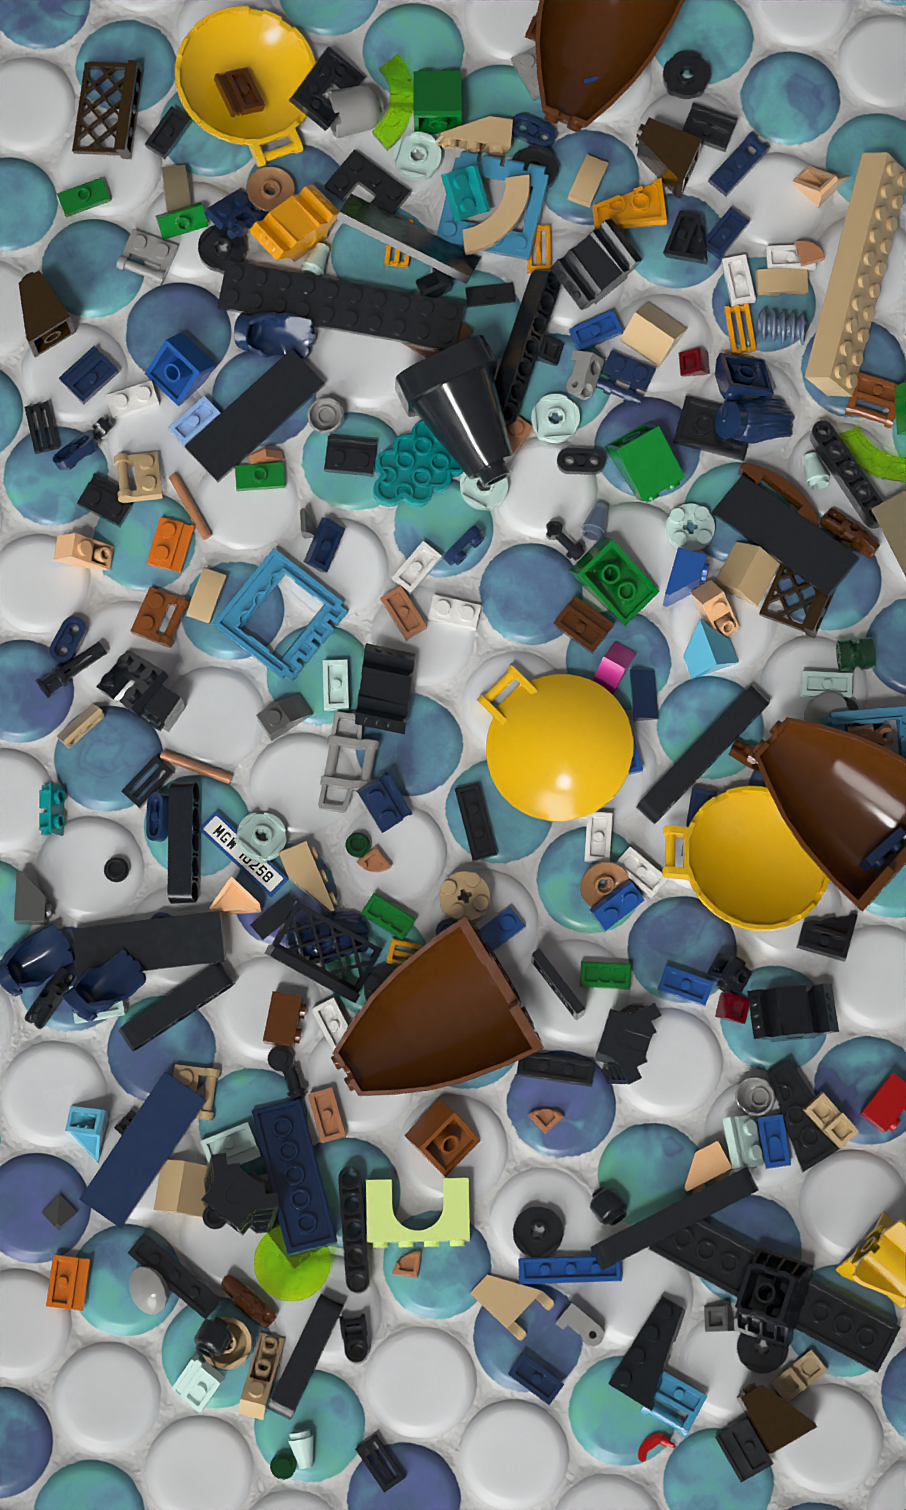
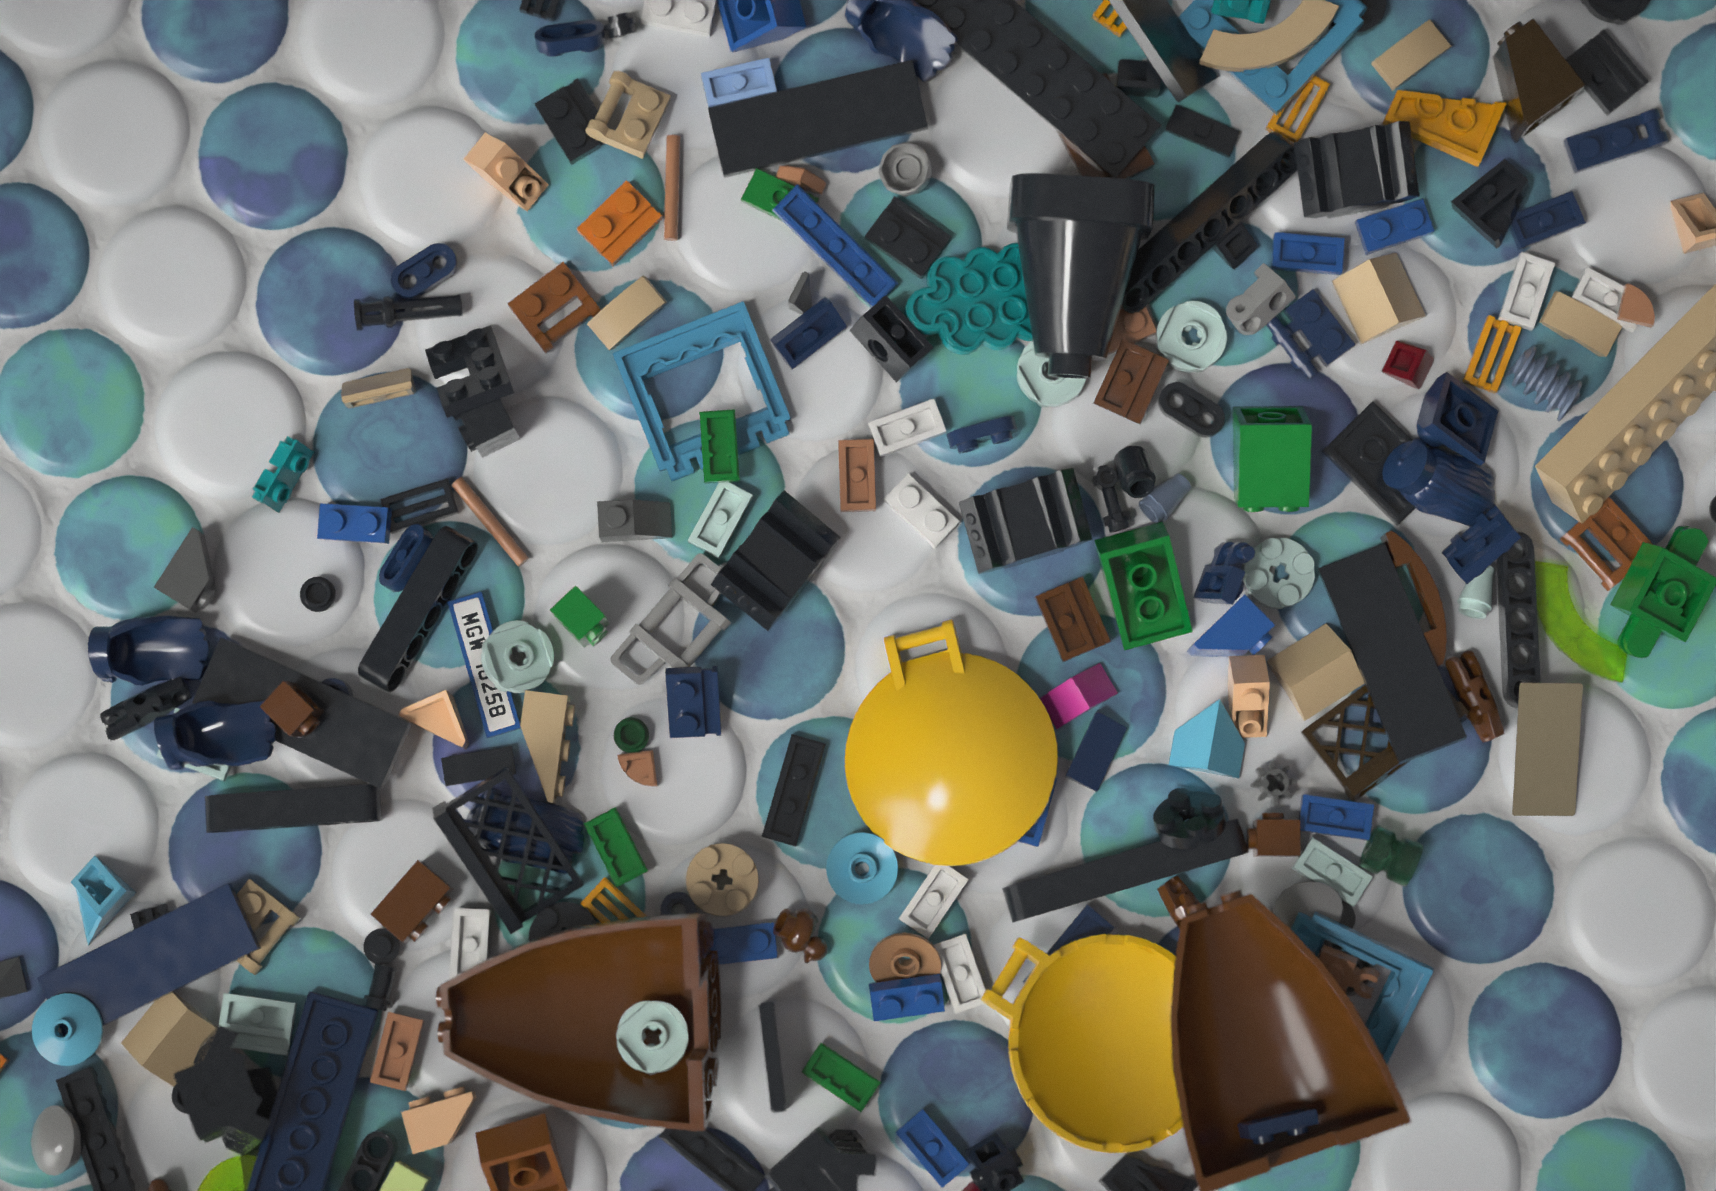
camera: 25 degrees right, 5 degrees up
none -> medium azure dish [32,993,103,1066]
none -> reddish brown brick [260,680,325,738]
none -> blue plate [317,503,392,544]
none -> light nougat slope [401,1086,477,1154]
none -> green brick [550,585,610,648]
none -> light aqua plate [616,1001,689,1075]
none -> green plate [699,409,740,484]
none -> blue tile [772,184,898,308]
none -> reddish brown animal [773,908,828,963]
none -> medium azure dish [826,832,898,905]
none -> black brick [849,295,934,383]
none -> black slope [959,468,1093,574]
none -> reddish brown plate [1093,339,1170,425]
none -> black brick [1114,446,1156,498]
none -> black plate [1153,788,1226,849]
none -> dark blue plate [1193,542,1255,605]
none -> reddish brown brick [1247,813,1301,857]
none -> dark grey gear [1251,761,1297,806]
none -> blue plate [1298,794,1374,841]
none -> blue plate [1355,199,1434,255]
none -> dark blue plate [1442,505,1521,584]

